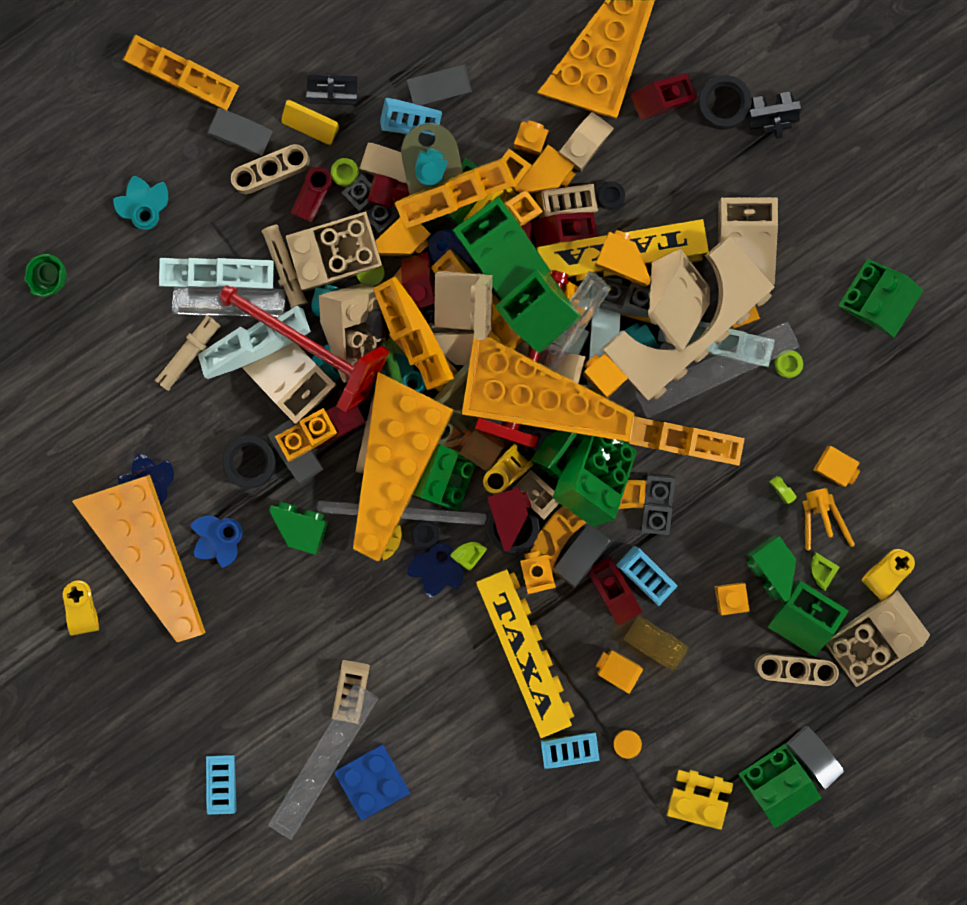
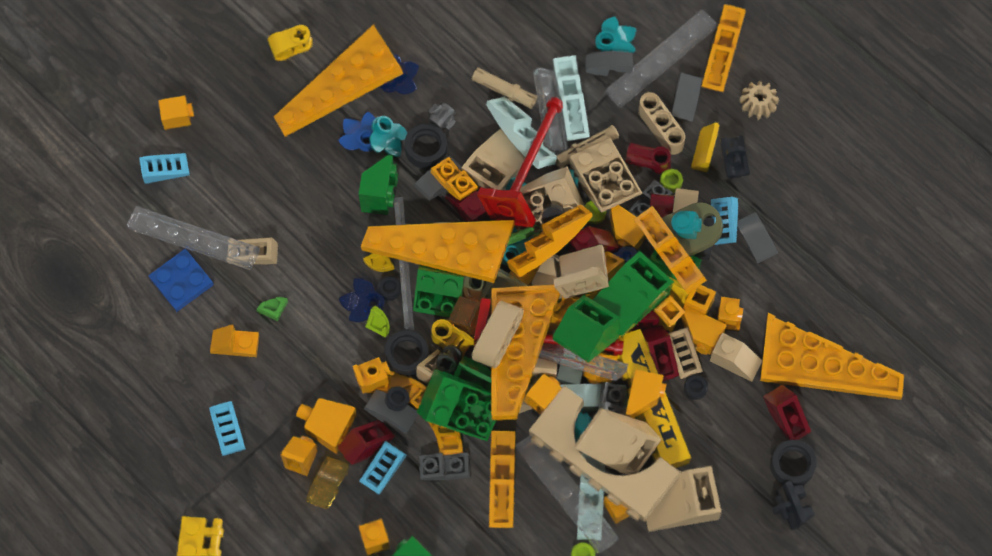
camera: 80 degrees right, 20 degrees down
yellow brick [476,569,574,738] -> none
dark red slope [487,487,532,552] -> none
light orange tile [613,730,642,759] -> none
none -> light orange brick [158,96,194,130]
none -> light orange slope [210,325,260,357]
none -> bright green tile [257,297,288,321]
none -> light orange torso [296,398,357,454]
none -> teal plate [370,116,407,157]
none -> black tile [385,386,410,411]
none -> flat silver gear [428,103,456,130]
none -> pearl dark grey bush [436,345,463,374]
none -> tan beam [472,301,524,368]
none -> dark grey slope [585,51,633,76]
none -> clear tile [605,9,717,108]
none -> tan gear [740,81,779,120]

